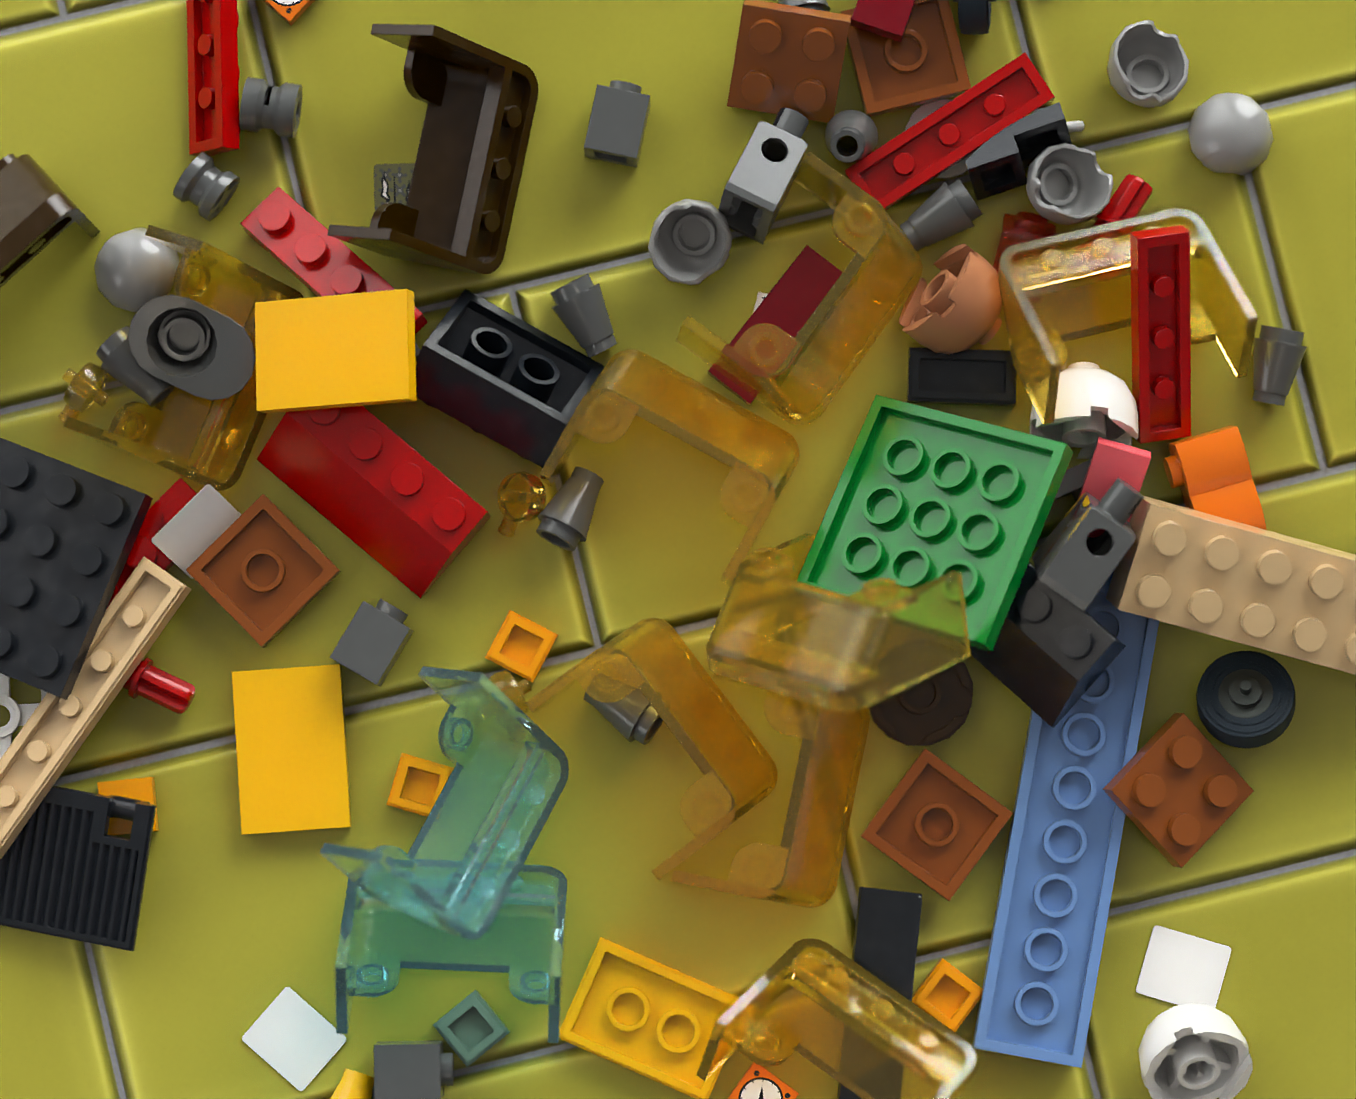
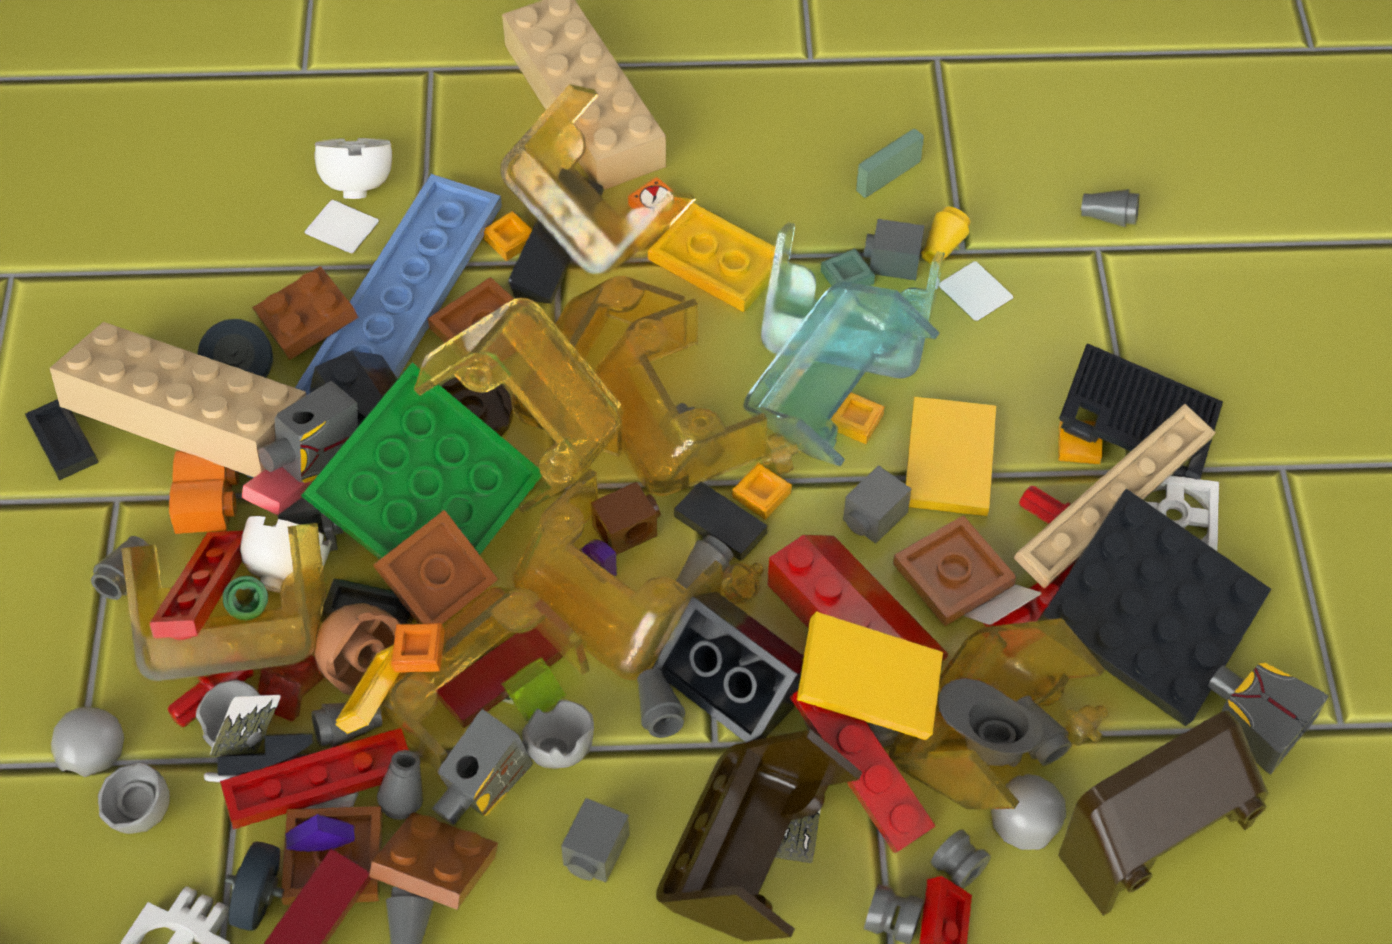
camera: 165 degrees left, 30 degrees down
none -> sticker [210,695,280,756]
none -> green cone [223,576,268,620]
none -> dark purple tile [286,814,355,851]
none -> yellow tile [335,645,399,734]
none -> dark orange plate [373,510,498,624]
none -> orange tile [391,623,445,673]
none -> clear neon green tile [502,657,566,721]
none -> dark purple tile [578,539,617,583]
none -> reddish brown brick [591,482,661,555]
none -> black tile [674,481,768,561]

